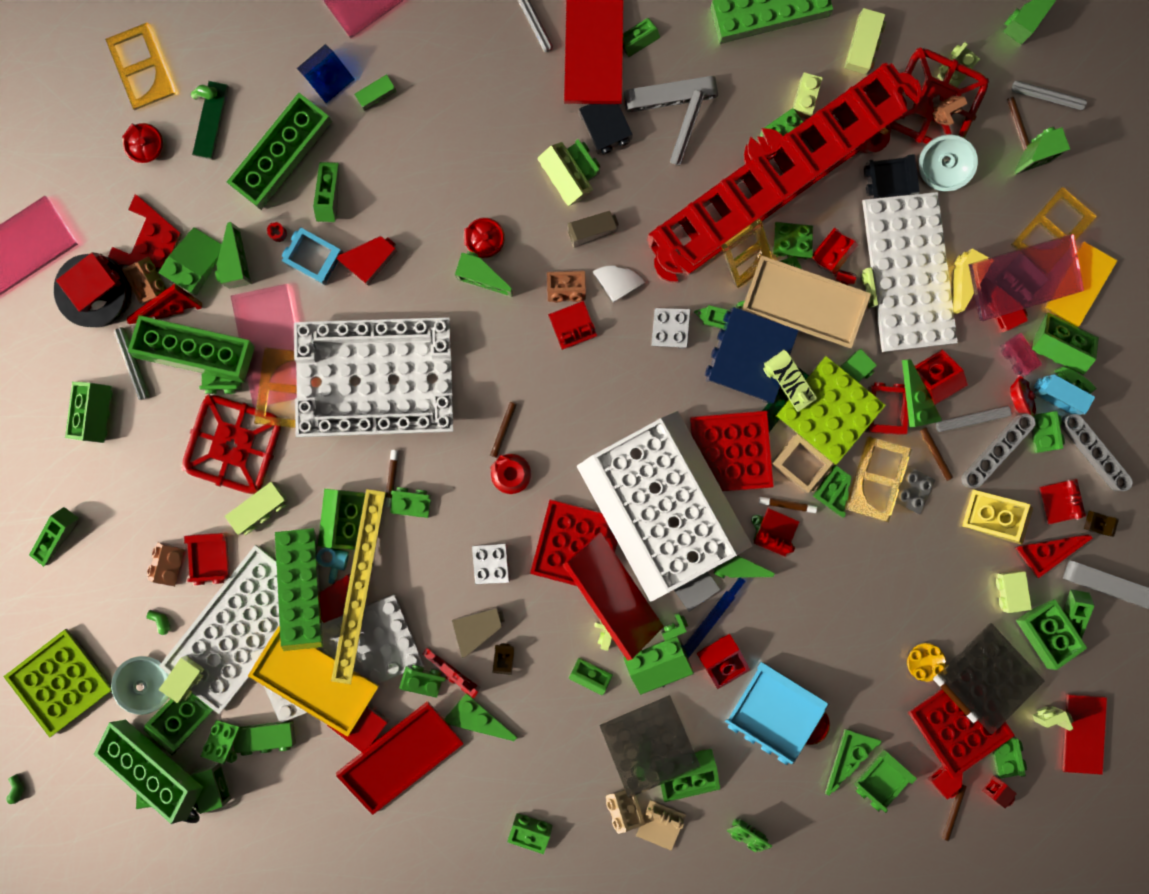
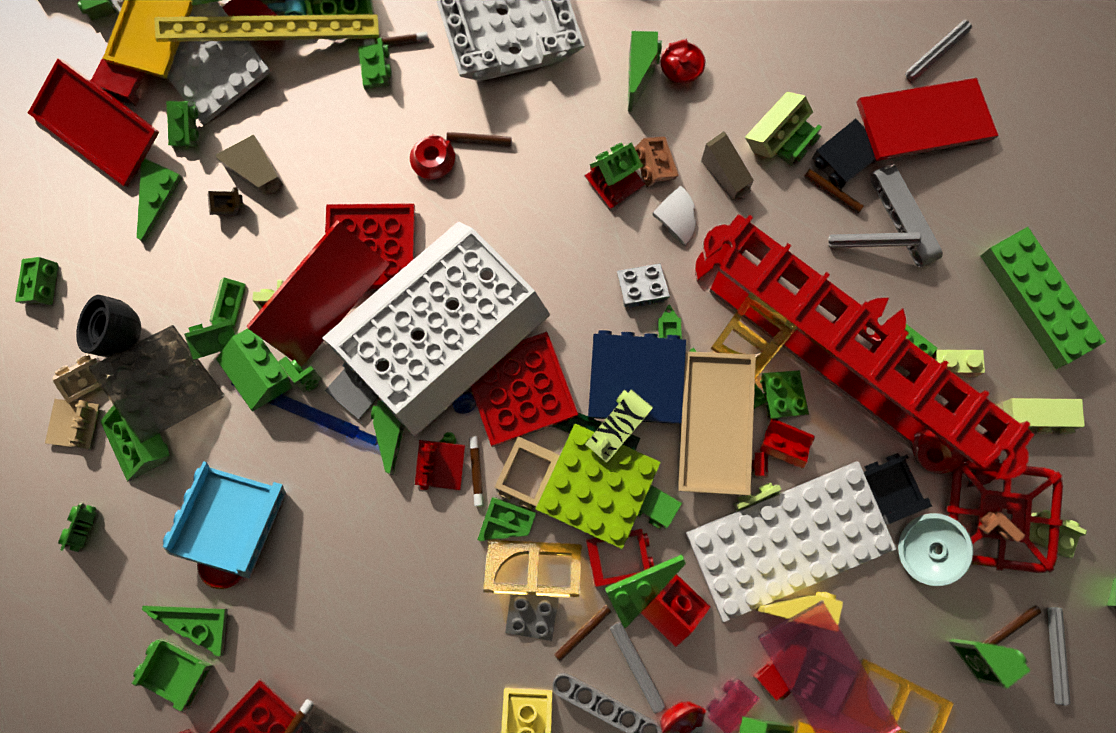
camera: 80 degrees right, 10 degrees down
red wing [422,648,481,698] -> none
hinge [472,544,510,584] -> none
bright green slope [623,18,660,57] -> none
red slope [697,634,750,689] -> none
yellow dish [907,643,946,682] -> none
none -> black piece [76,295,141,357]
none -> bright green bracket [184,317,235,360]
none -> tile [452,392,476,414]
none -> bright green bracket [590,142,643,186]
none -> reddish brown bar [804,169,864,213]

